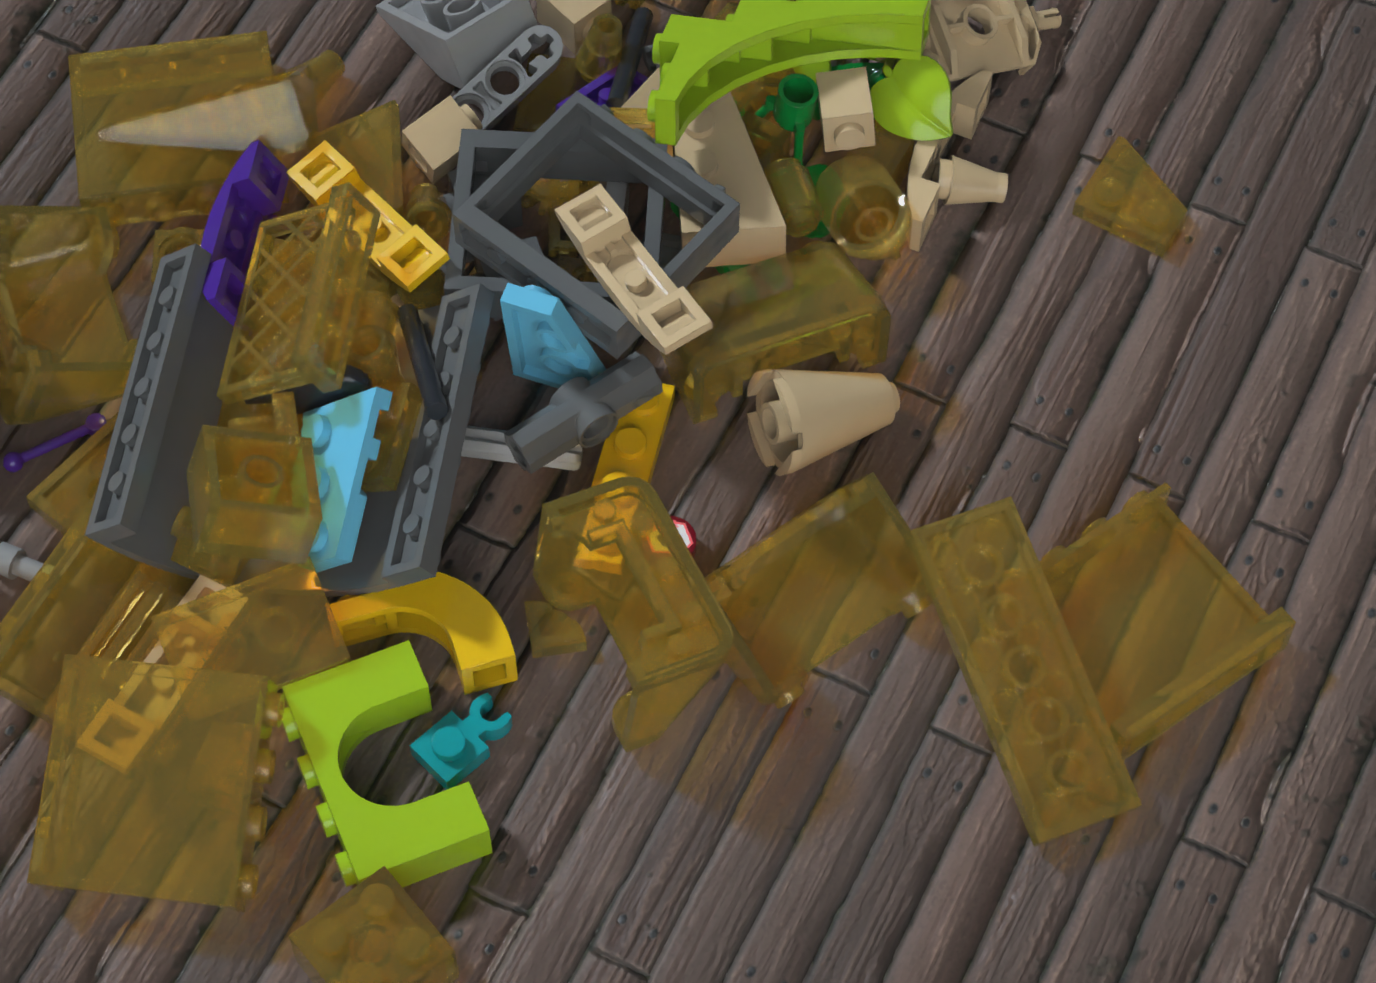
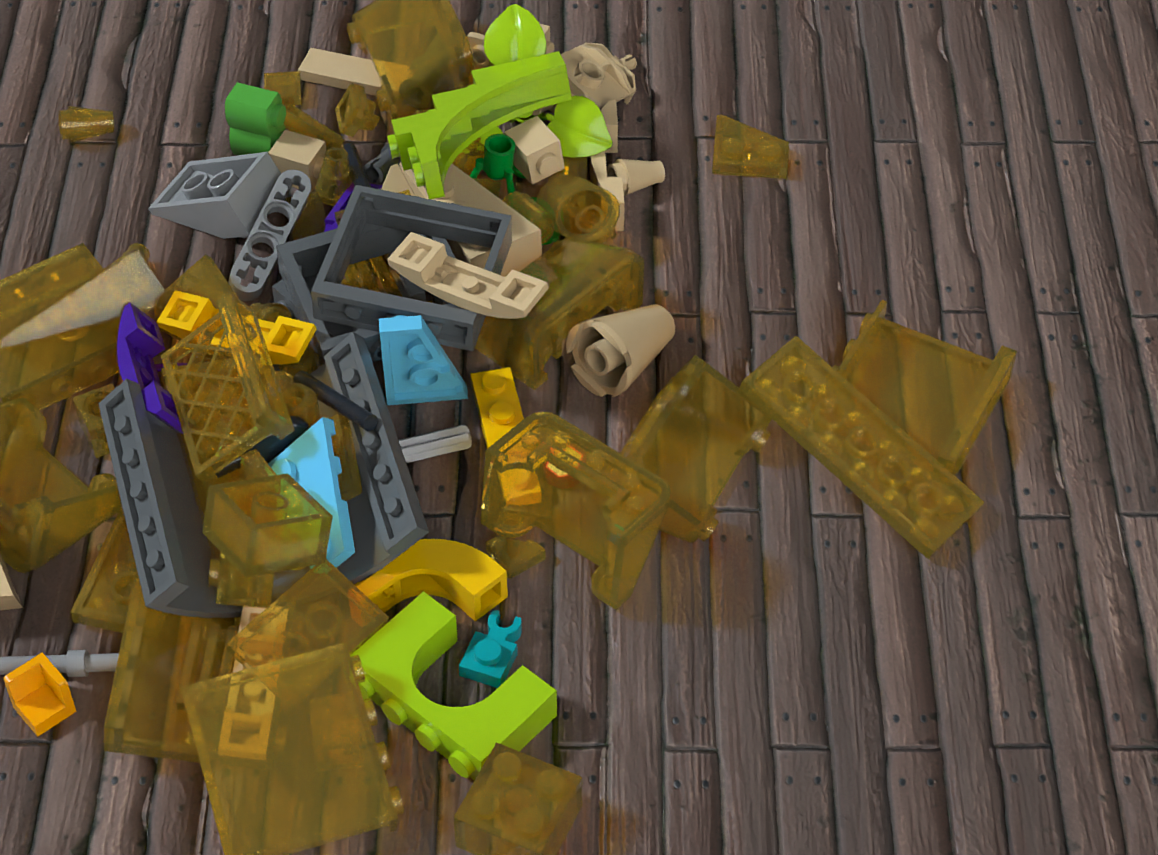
camera: 25 degrees left, 10 degrees down
dark purple hinge [3,413,108,472] -> none
tan brick [402,95,483,184] -> none
dark grey piece [504,352,663,474] -> none

